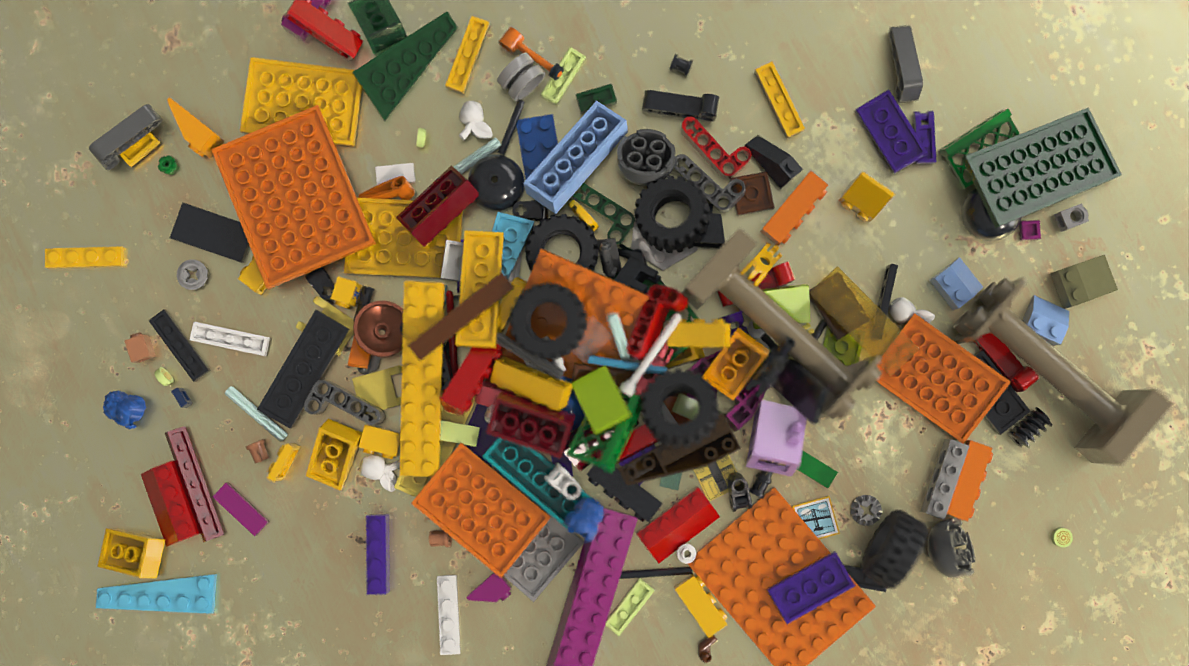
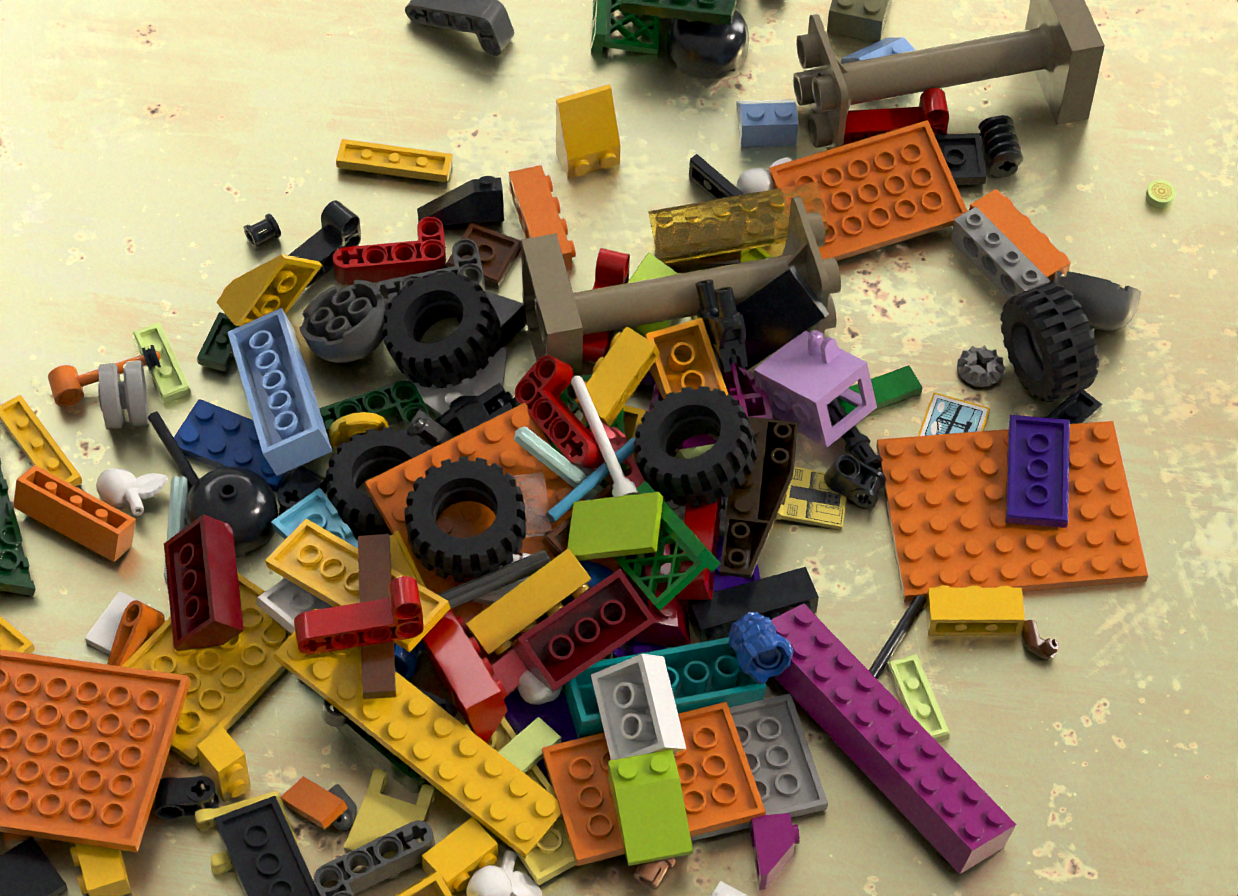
camera: 55 degrees left, 30 degrees down
black axle [353,286,375,321] -> none
copper dish [353,301,403,357] -> none
yellowish green tile [416,128,426,148] -> none
white piece [544,463,581,499] -> none
red slope [636,486,720,563] -> none
clear light blue tile [659,473,682,490] -> none
white plate [677,544,696,564] -> none
yellow piece [740,242,782,287] -> none
dark purple tile [855,89,928,174] -> none
dark purple plate [913,111,937,164] -> none
magenta tile [1019,220,1041,241] -> none
none -> orange brick [13,465,136,562]
none -> yellow slope [216,254,322,326]
none -> red beam [294,576,424,655]
none -> white slope [591,654,686,760]
none -> lime slope [608,749,693,866]

